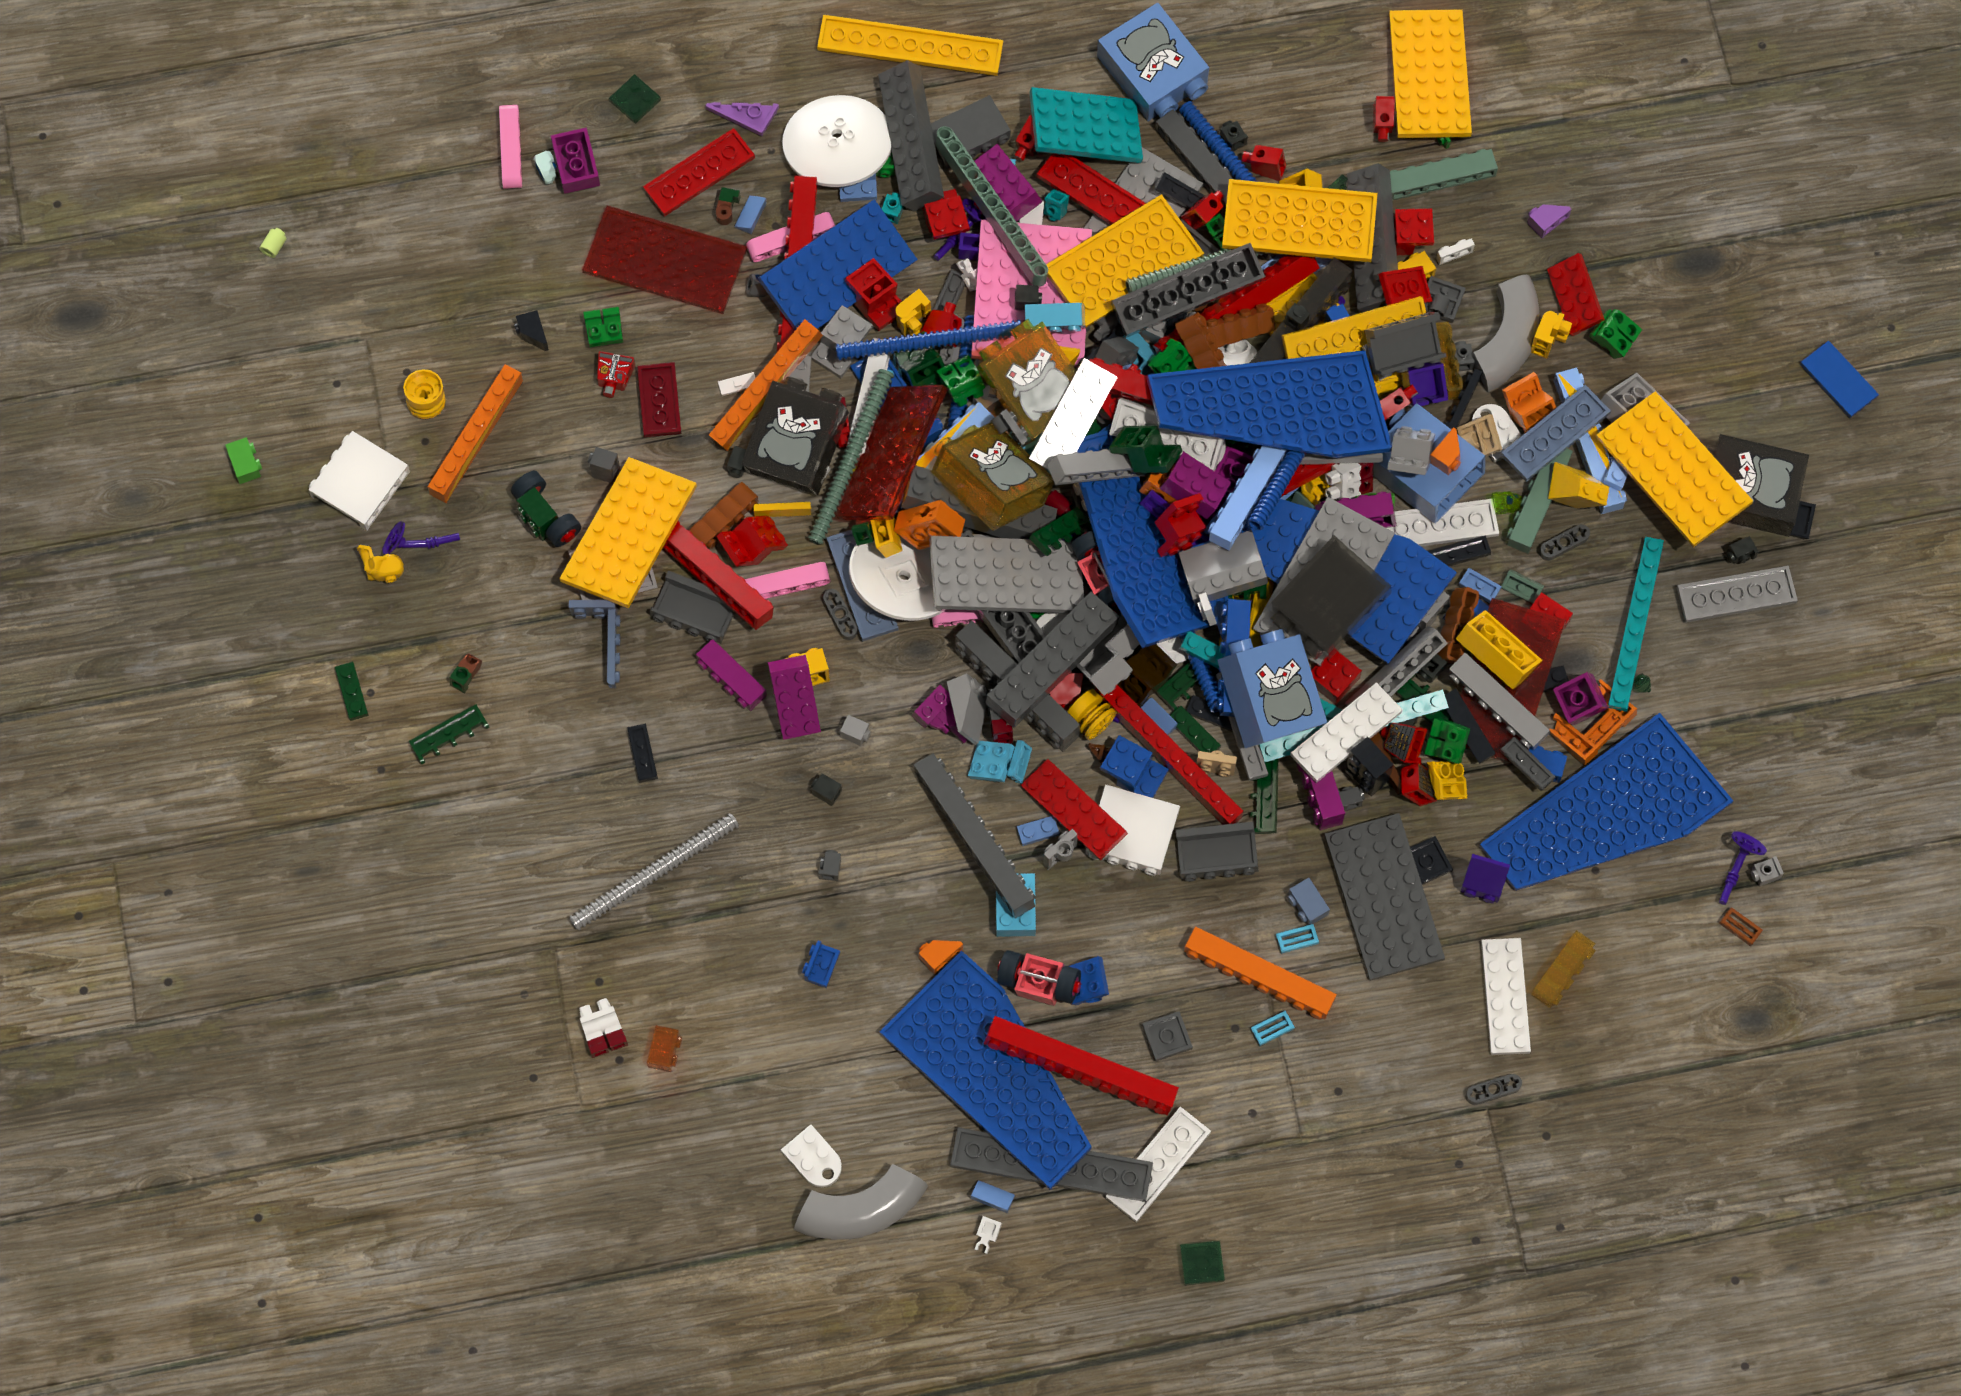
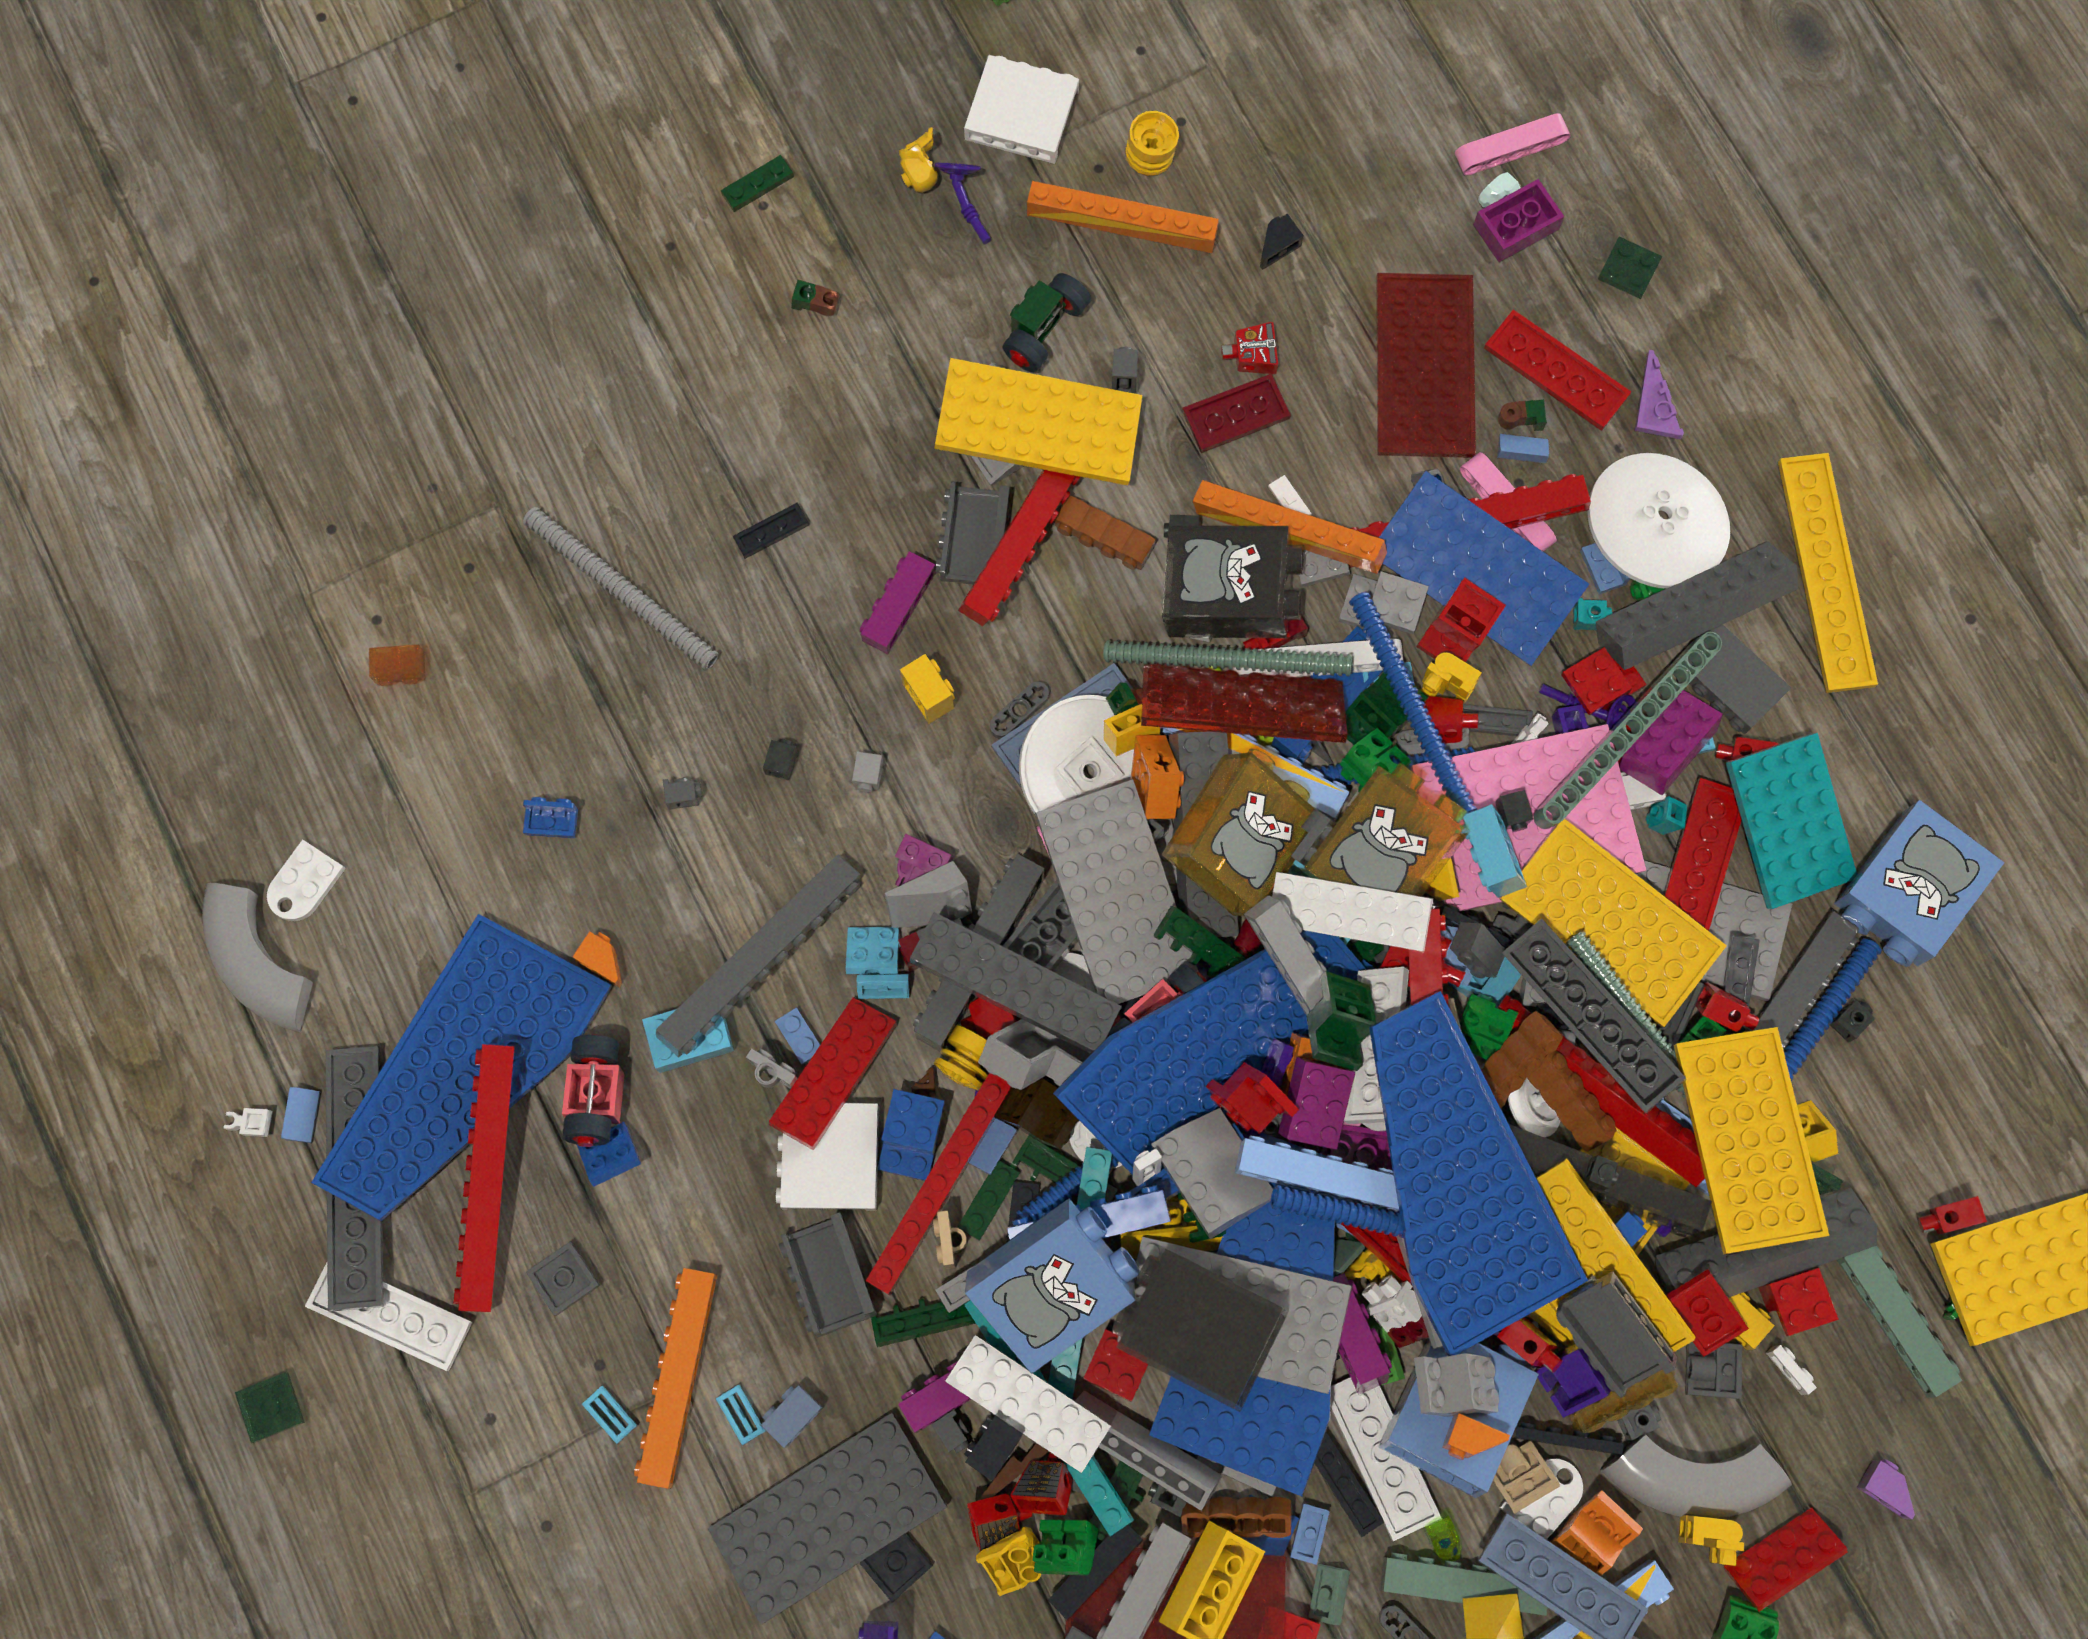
camera: 75 degrees right, 5 degrees up
dark green hinge [409,704,490,764] -> none
sand blue bracket [569,600,620,688] -> none
white hips [580,998,628,1058] -> none
green hips [583,307,623,348] -> none
red bracket [716,515,788,567] -> none
bright pink beam [745,562,830,599] -> none
yellow tile [754,502,811,517] -> none
magenta brick [768,655,821,740] -> none
red torso [1242,145,1286,181] -> none

